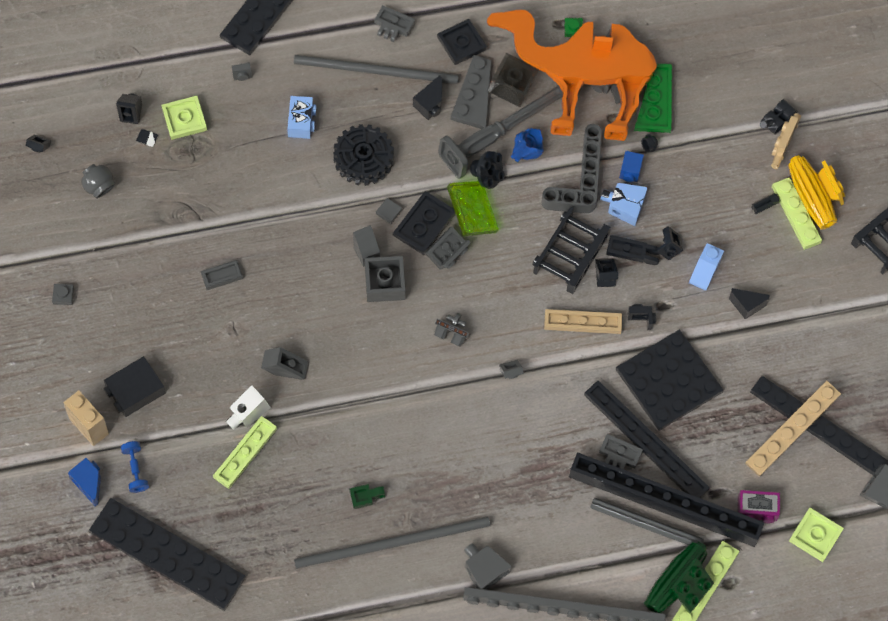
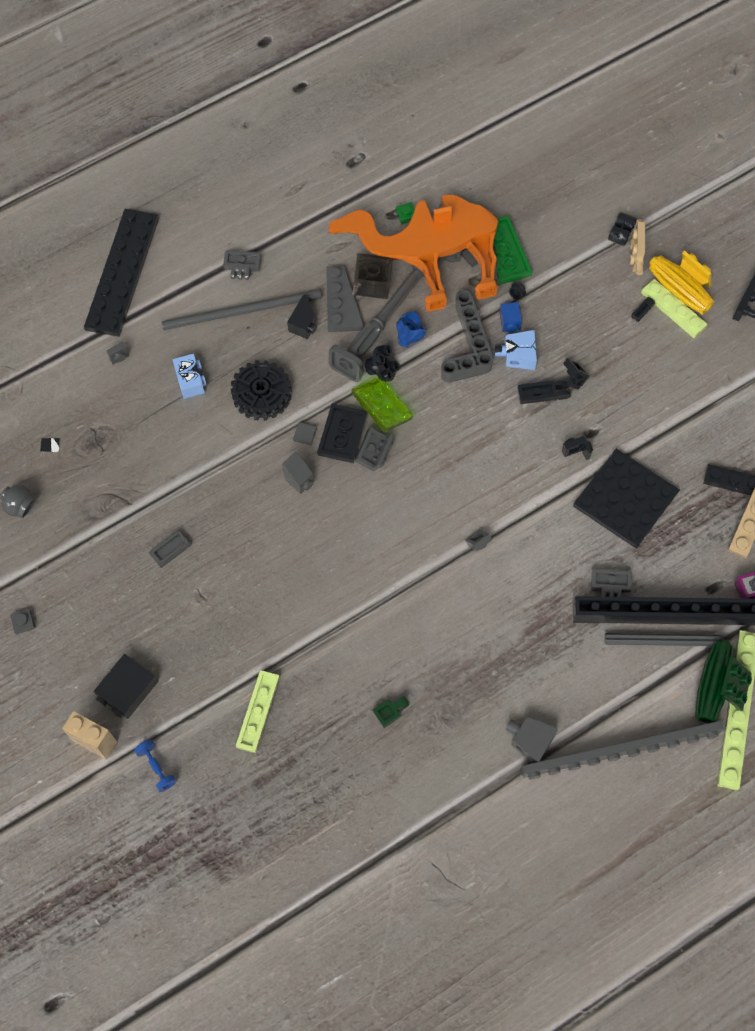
camera: 15 degrees left, 0 degrees up
blue slope [68,458,101,507] -> none
black plate [89,498,246,611] -> none
black slope [116,93,143,124] -> none
yellowish green plate [161,96,207,140] -> none
white torso [226,385,271,430] -> none
dark grey slope [261,347,308,380] -> none
dark grey piece [294,517,490,569] -> none
dark grey brick [365,256,405,302] -> none
dark grey hips [434,313,470,347] -> none
black plate [437,19,487,65] -> none
black fence [532,206,611,294] -> none
tan plate [544,309,622,334] -> none
black plate [584,380,710,498] -> none
black slope [595,259,618,287] -> none
light blue slope [689,243,724,291] -> none
black slope [729,288,770,319] -> none

